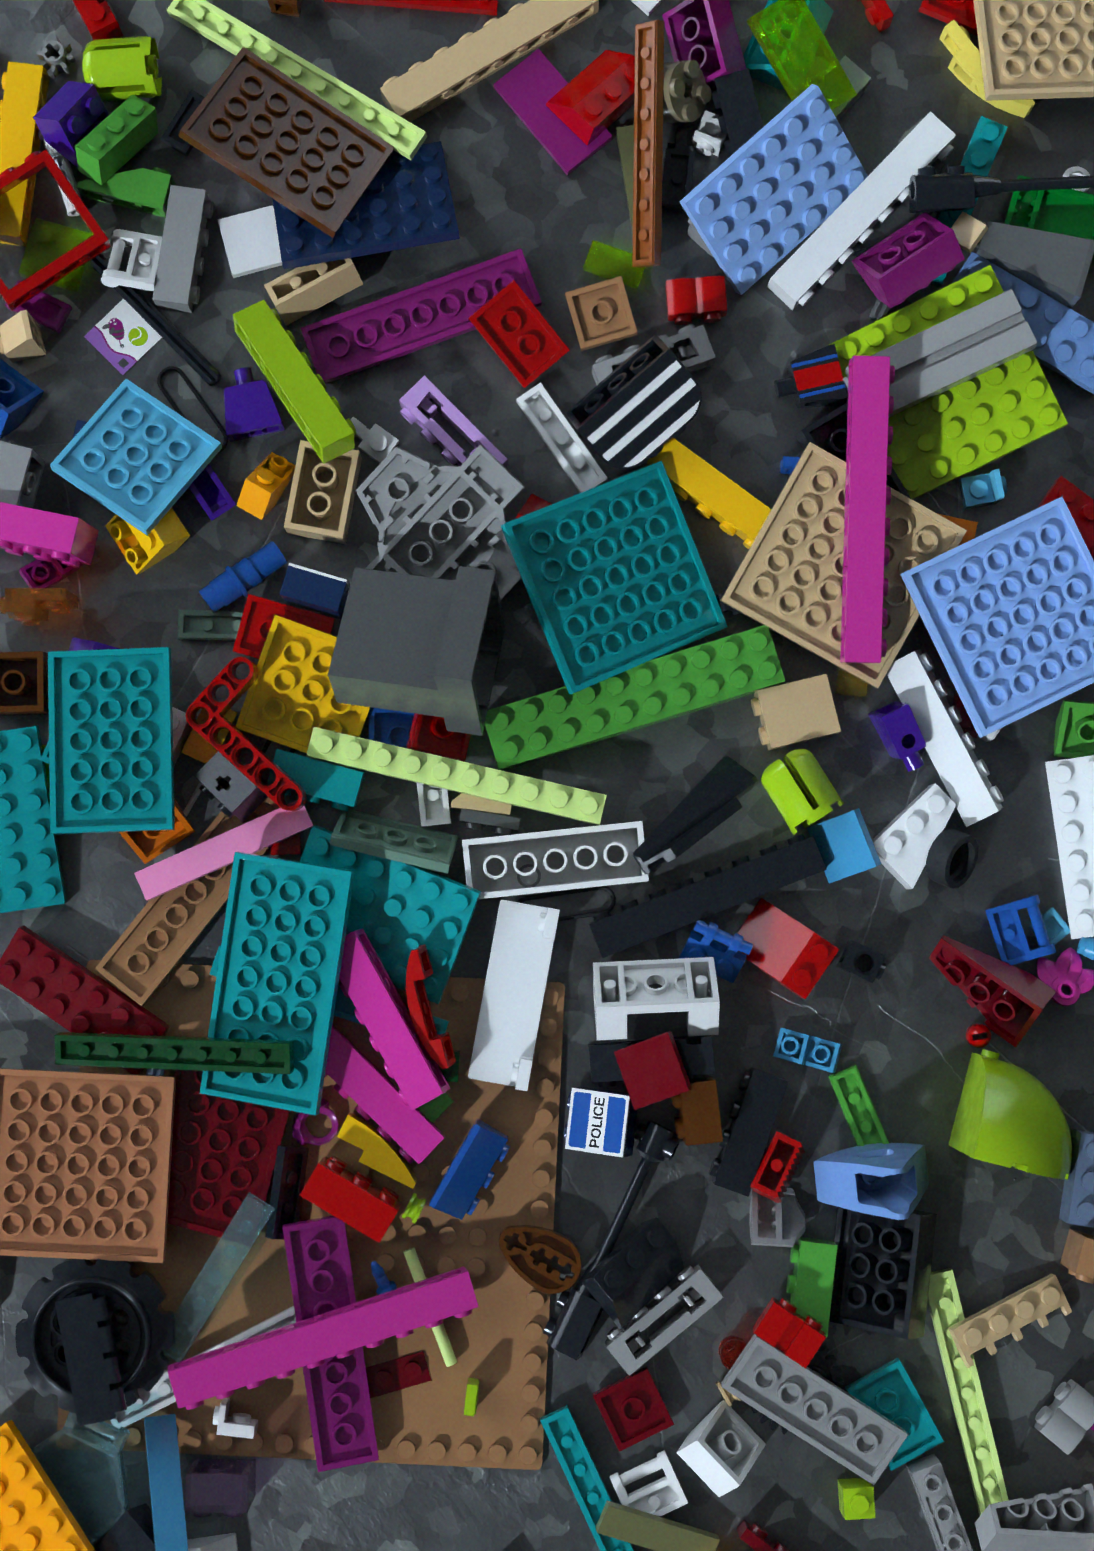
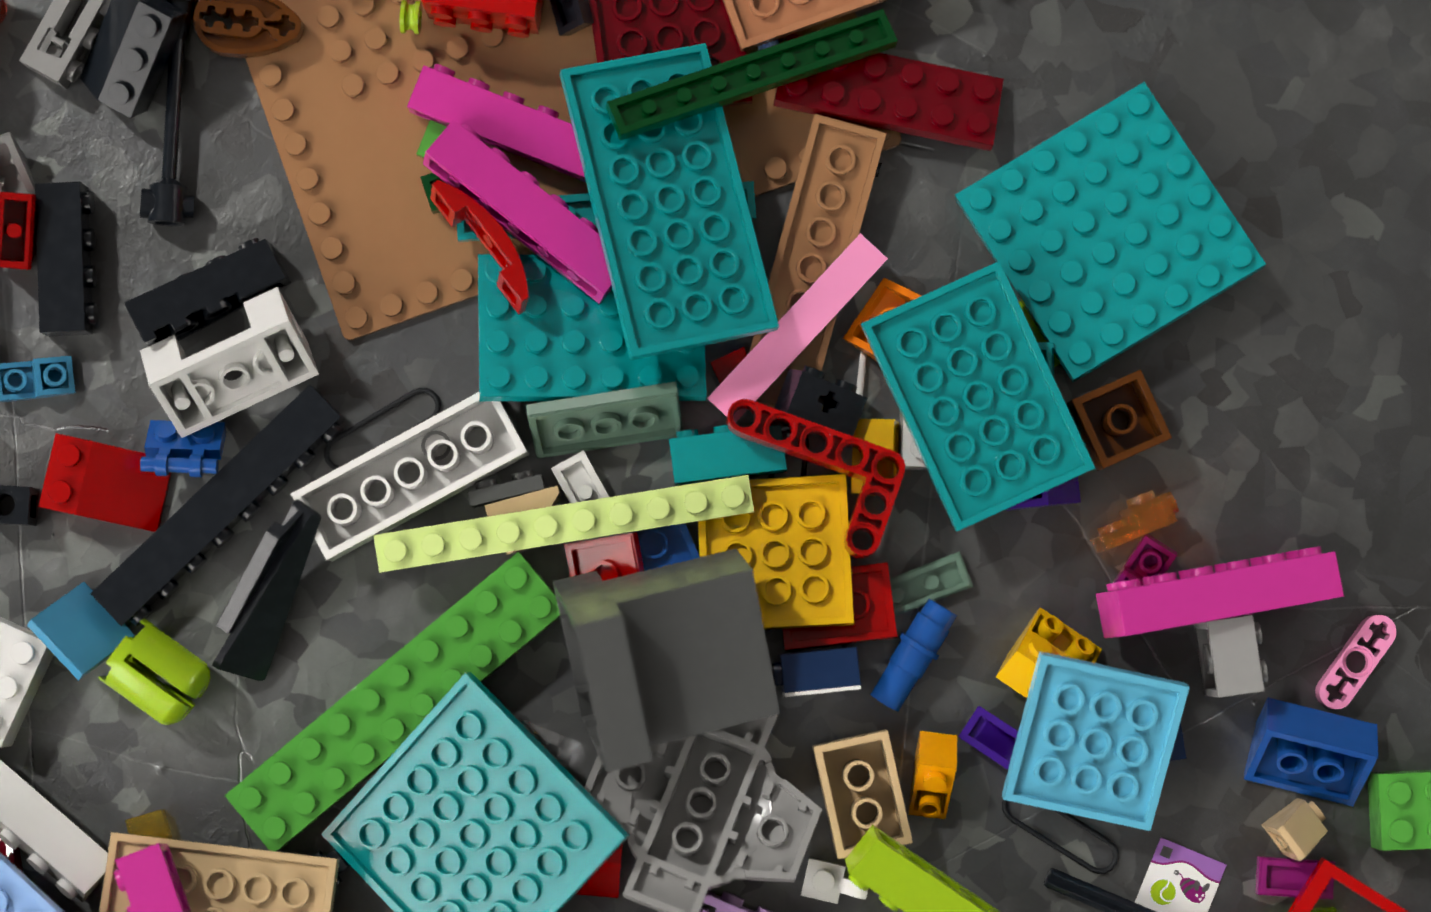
camera: 160 degrees right, 0 degrees up
dark purple torso [224,367,285,442] -> none
magenta piece [292,1098,338,1145] -> none
yellow slope [337,1112,417,1189] -> none
blue slope [429,1118,510,1220] -> none
white bracket [468,900,560,1091] -> none
piece [564,1087,638,1158] -> none
dark red tile [614,1031,692,1110] -> none
reddish brown brick [671,1076,723,1146] -> none
tan brick [751,674,841,751] -> none
dark purple torso [868,701,926,772] -> none

